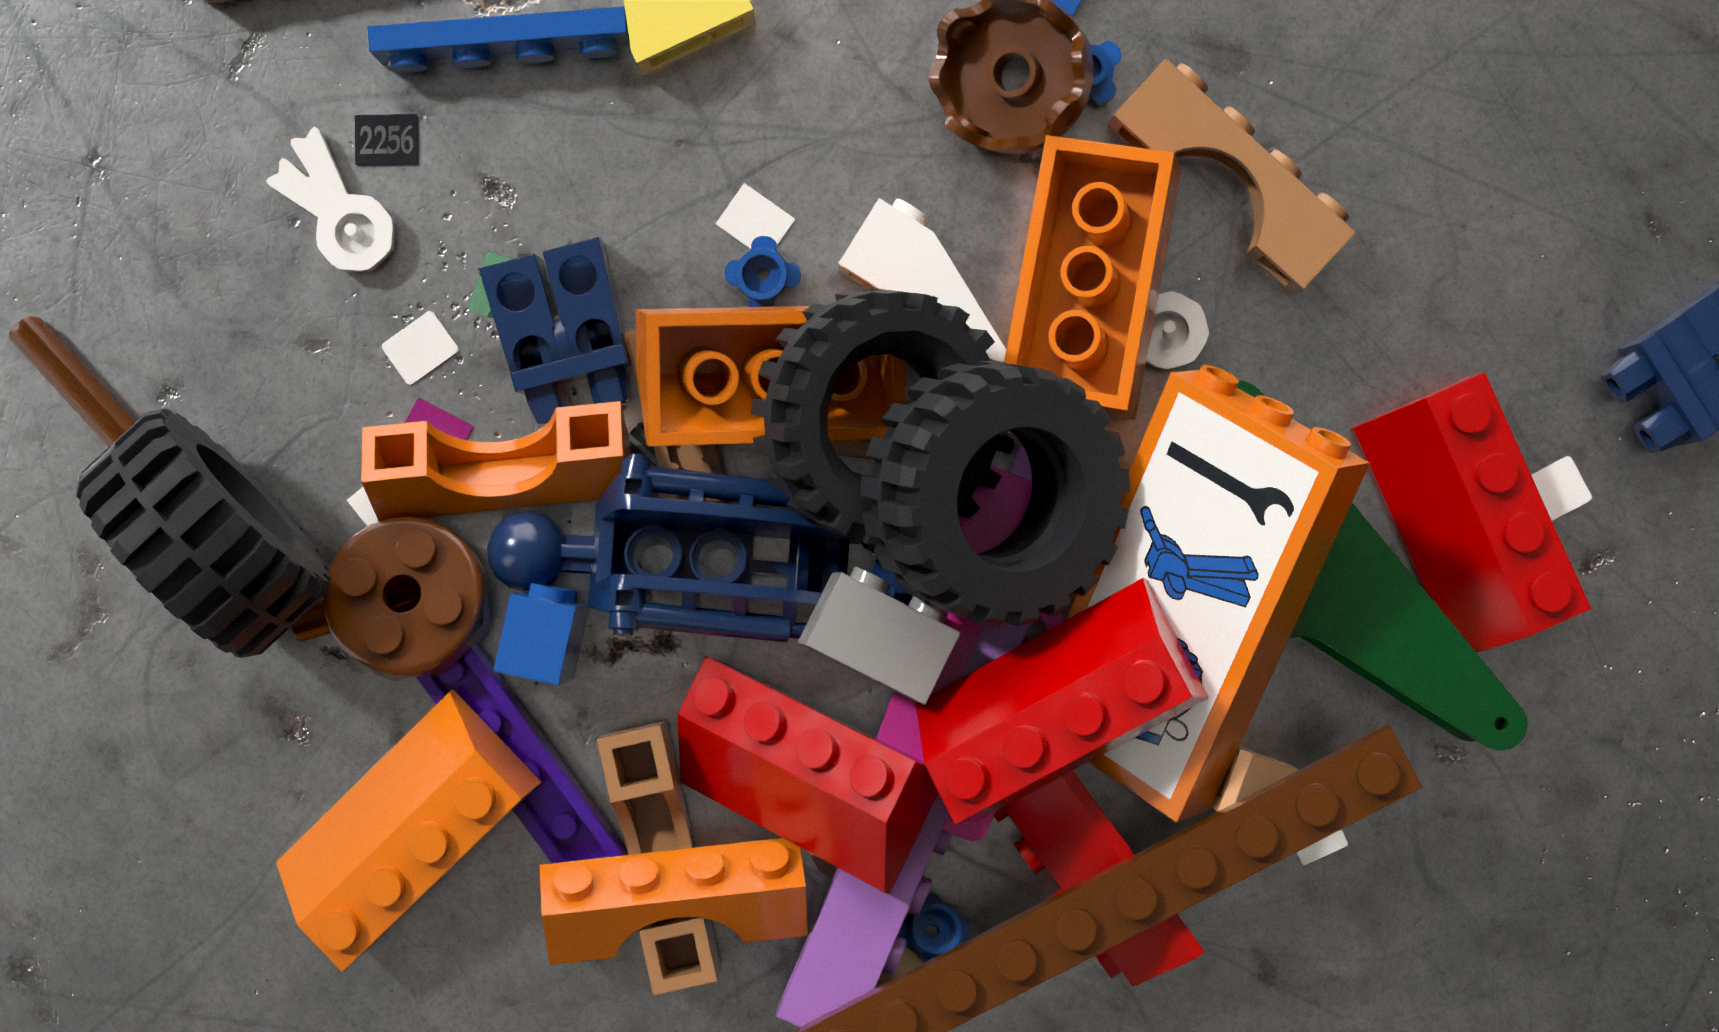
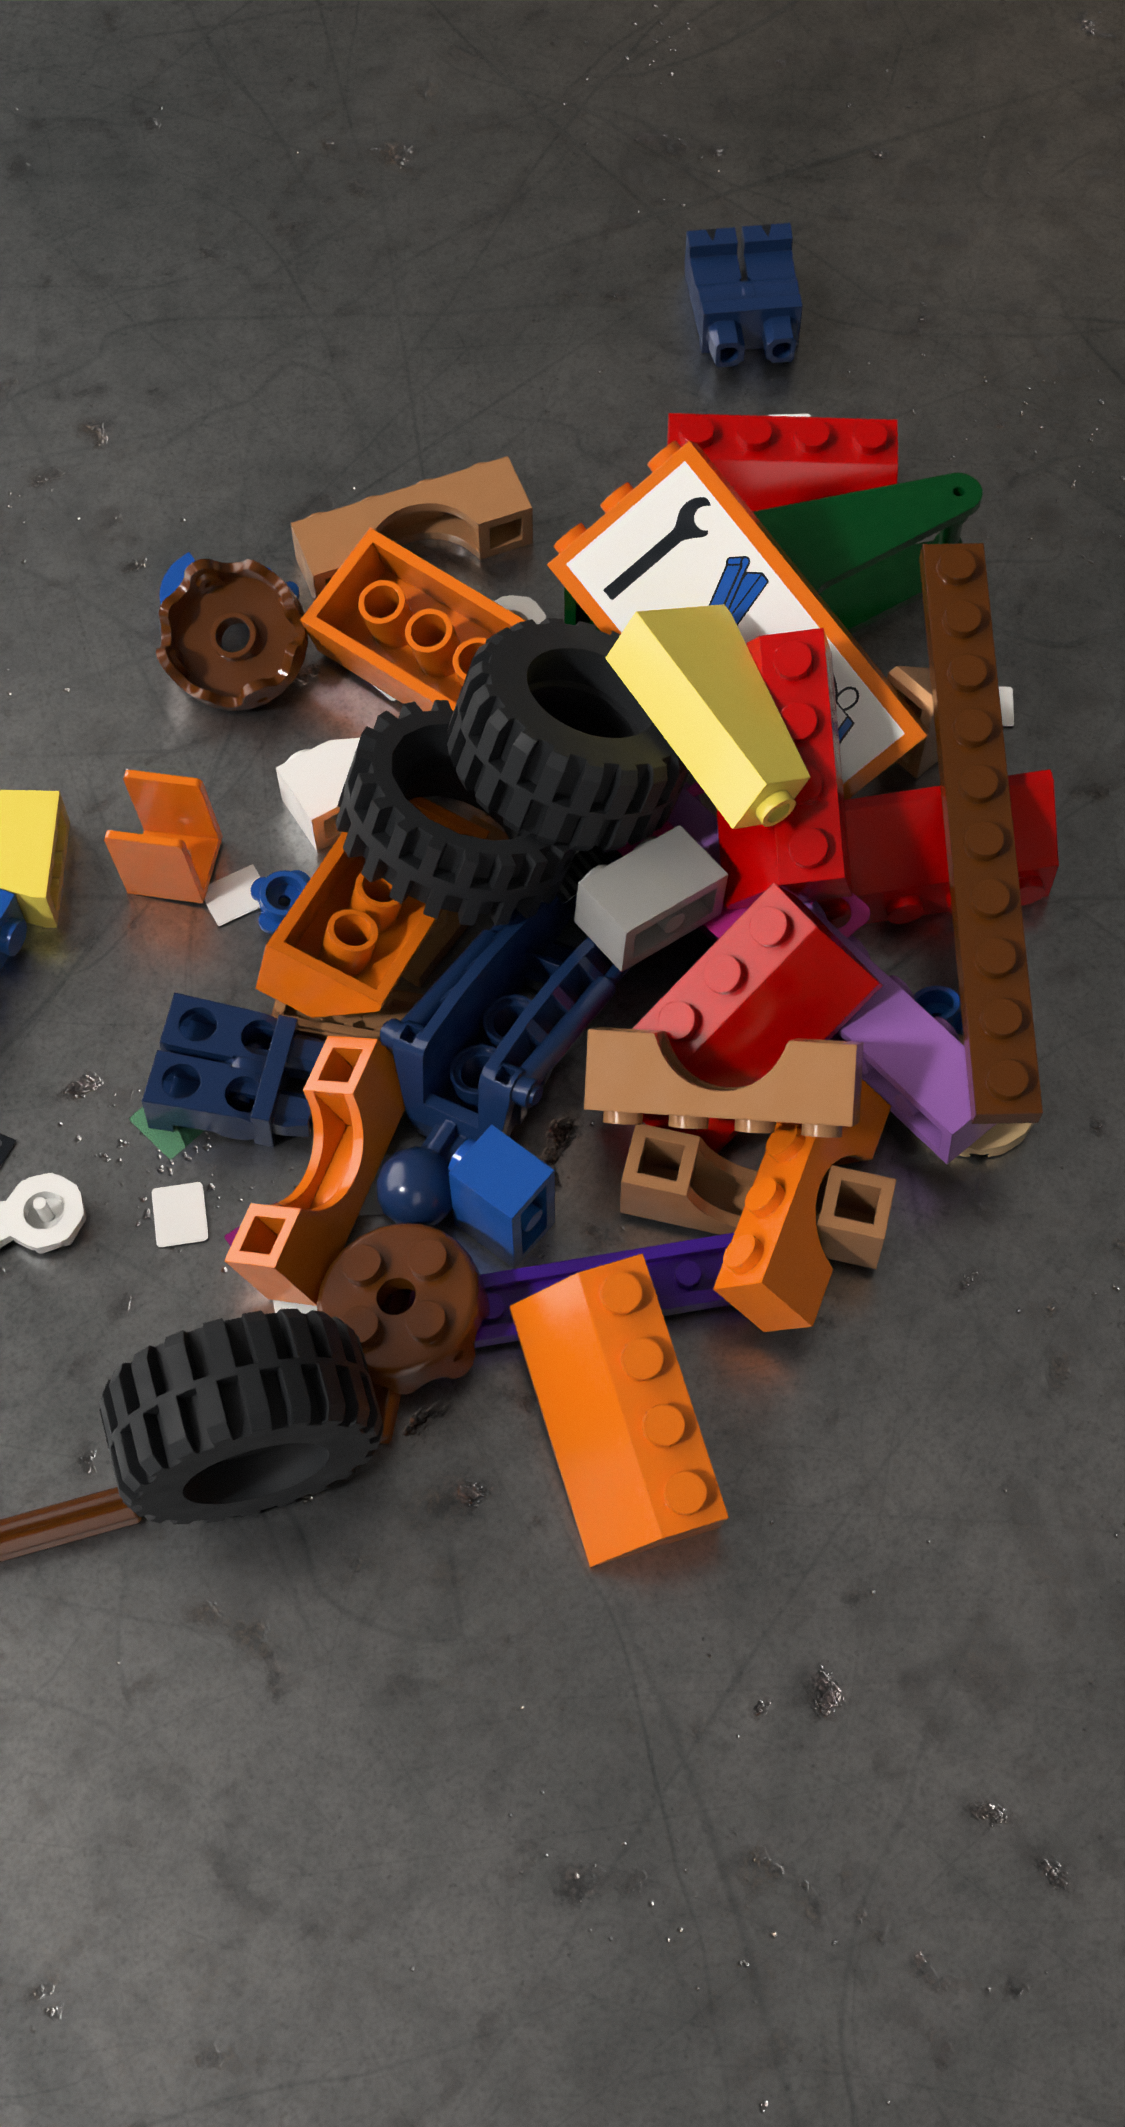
camera: 65 degrees left, 25 degrees down
none -> orange piece [104,770,223,904]
none -> medium nougat arch [584,1027,864,1138]
none -> light yellow slope [606,604,811,829]

